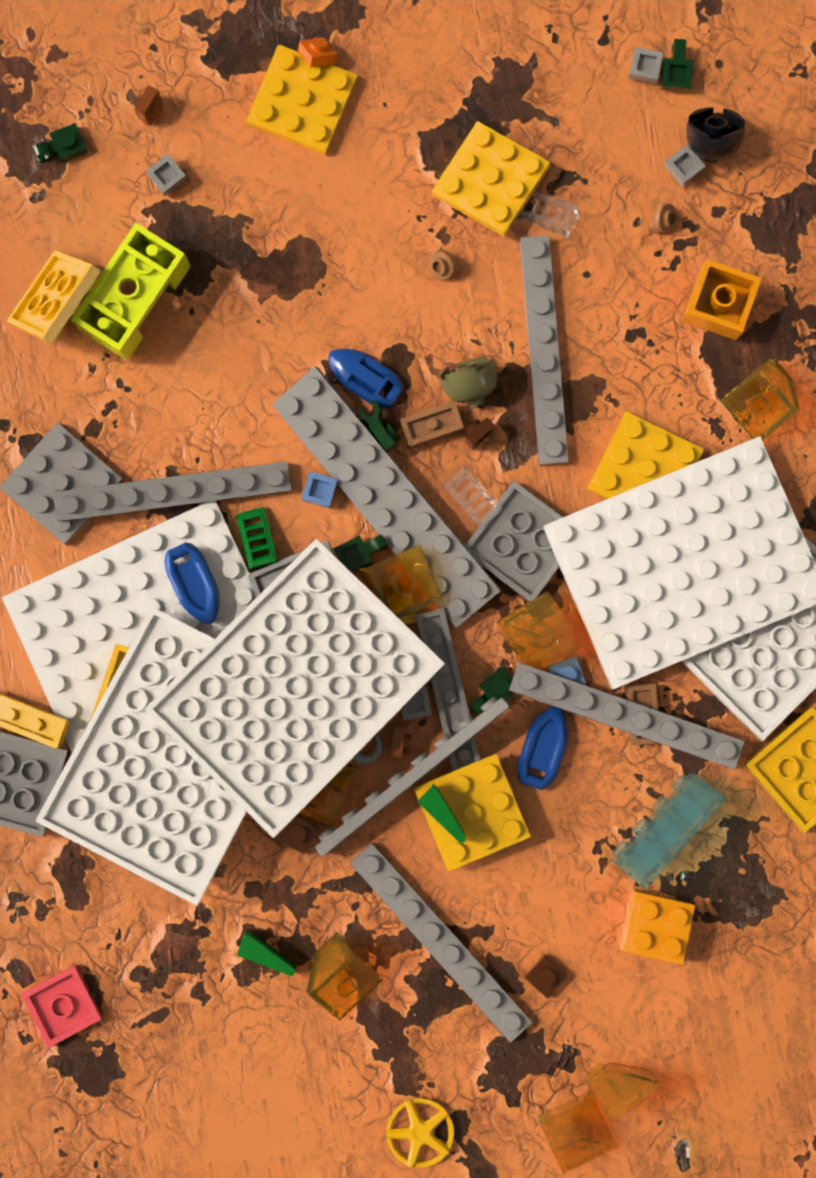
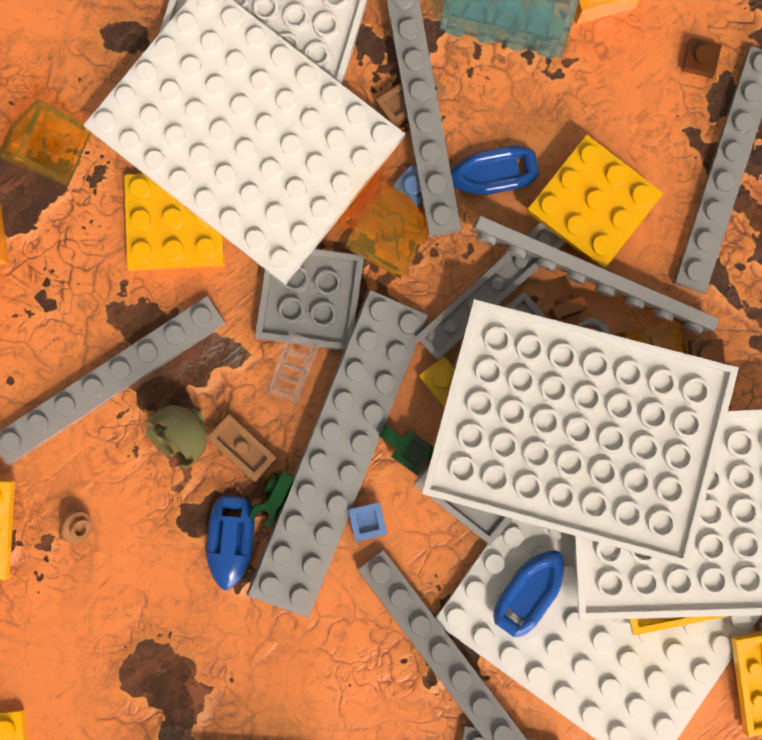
camera: 120 degrees left, 0 degrees up
green slope [236,507,279,571] -> none
clear yellow slope [359,545,443,619] -> none
green slope [418,784,467,843] -> none
reddish brown plate [464,417,495,450] -> none
dark green plate [469,666,515,715] -> none

